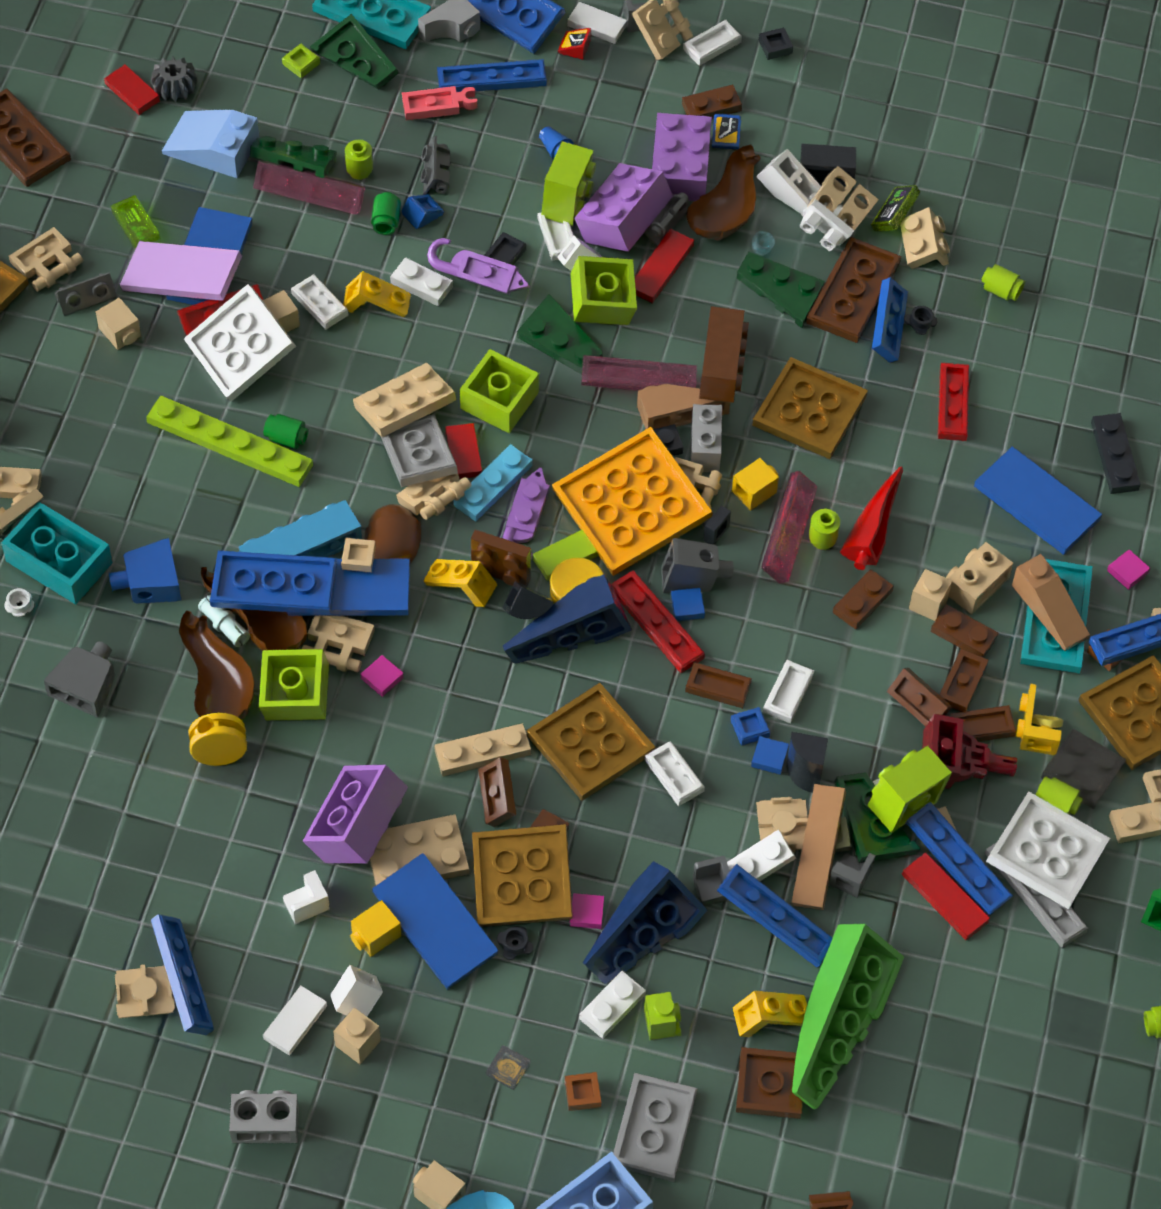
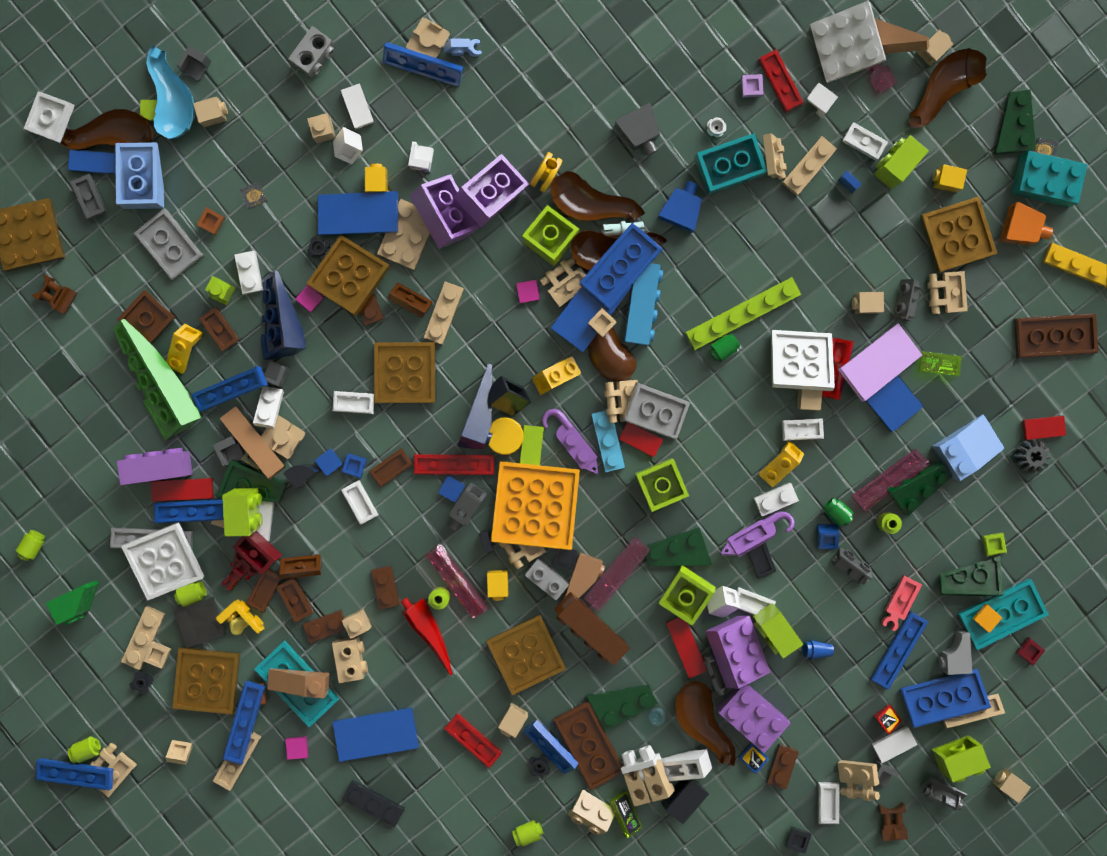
camera: 130 degrees right, 30 degrees up
tan plate [353,363,456,437] -> none
reddish brown plate [471,529,531,586] -> none
none -> medium lavender brick [117,448,193,485]
none -> reddish brown plate [199,307,240,352]
none -> light blue plate [443,39,482,57]
none -> medium lavender brick [454,154,529,228]
none -> tan brick [498,703,528,738]
none -> light orange tile [972,604,1002,633]

